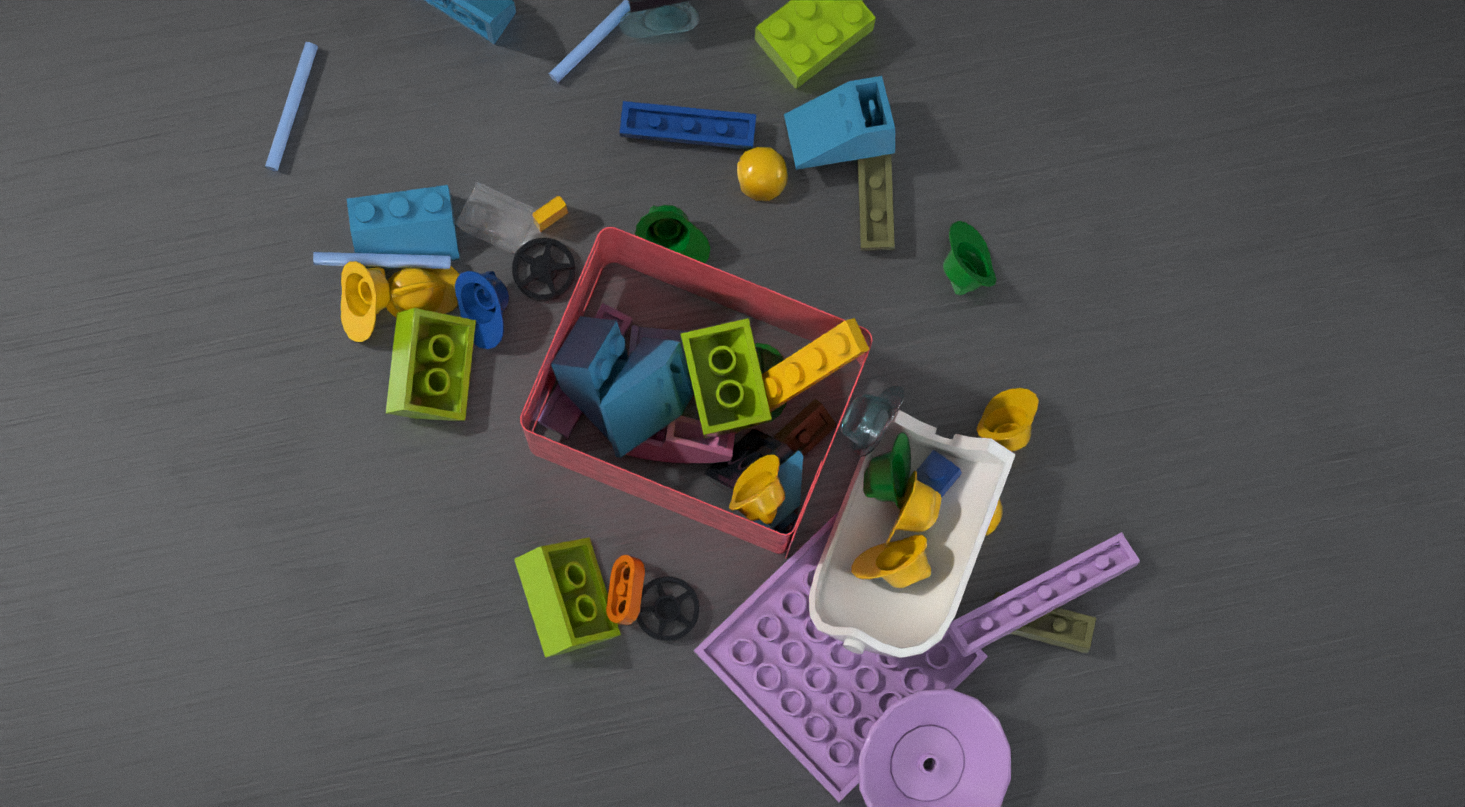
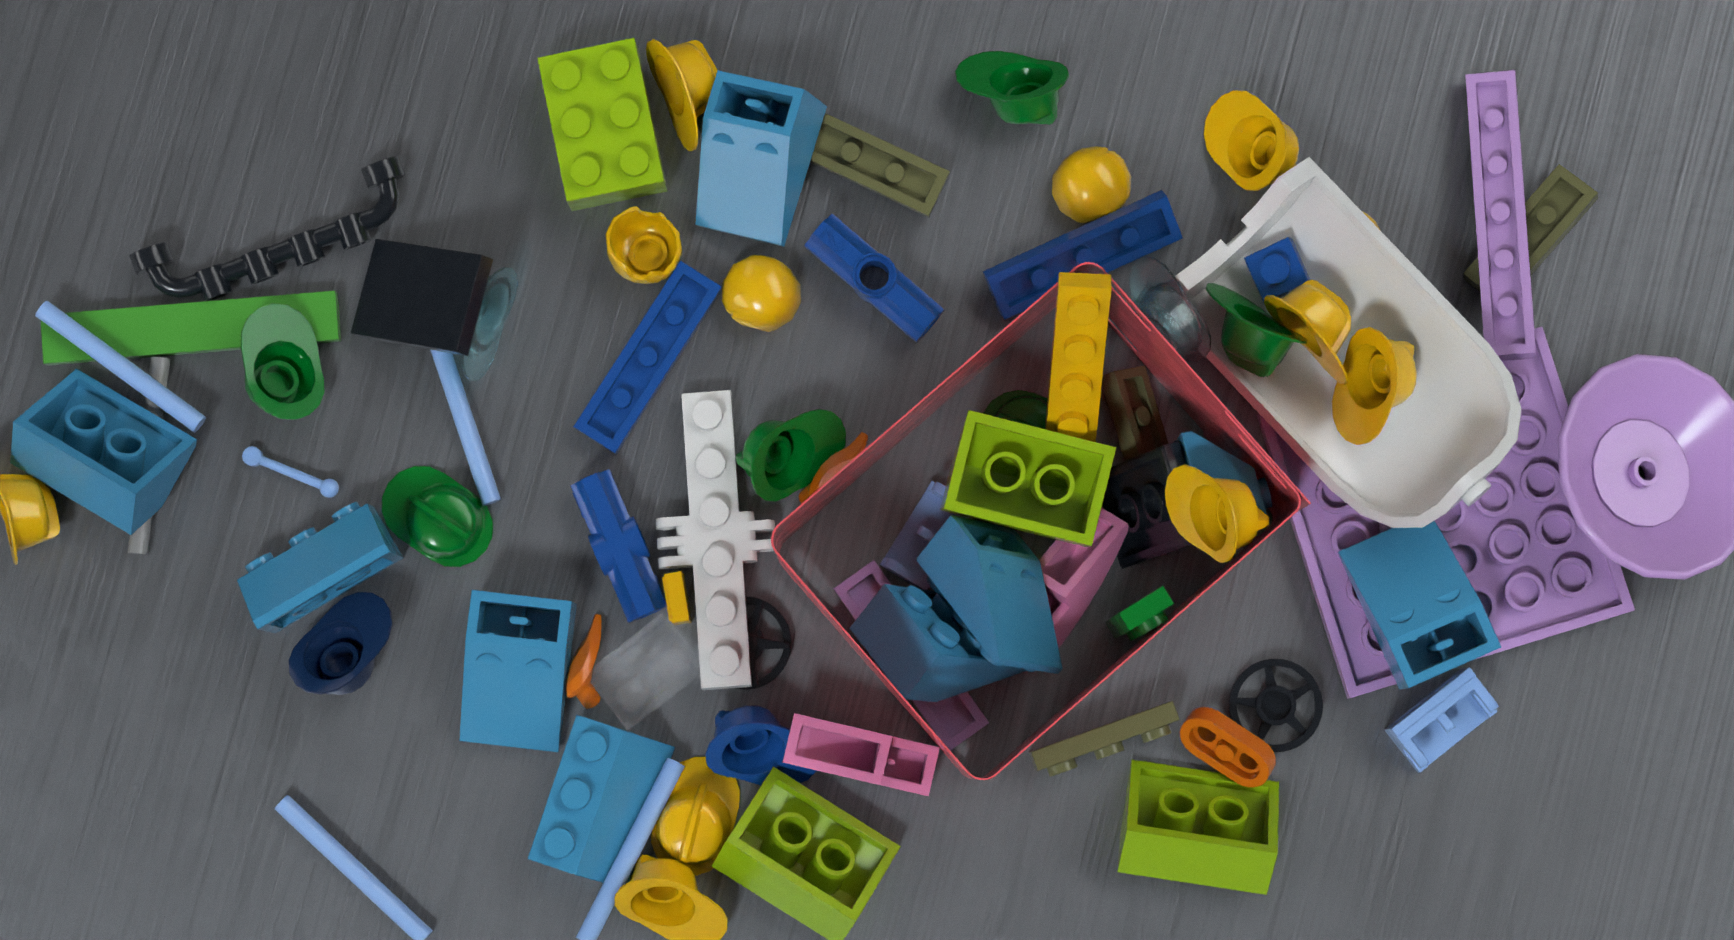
camera: 55 degrees left, 5 degrees up
none -> dark blue piece [289,592,392,695]
none -> green piece [382,466,493,567]
none -> dark azure slope [459,590,577,752]
none -> orange bar [565,614,602,709]
none -> blue piece [570,469,667,623]
none -> yellow hair [605,206,682,284]
none -> yellow piece [646,39,717,152]
none -> white hinge [655,390,775,690]
none -> bright pink slope [783,713,940,796]
none -> blue piece [804,214,945,343]
none -> blue plate [982,190,1183,320]
none -> olive plate [1029,701,1180,777]
none -> yellow hair [1052,146,1131,223]
none -> green plate [1105,586,1174,641]
none -> dark azure slope [1337,521,1501,690]
none -> light blue hinge [1384,667,1499,773]

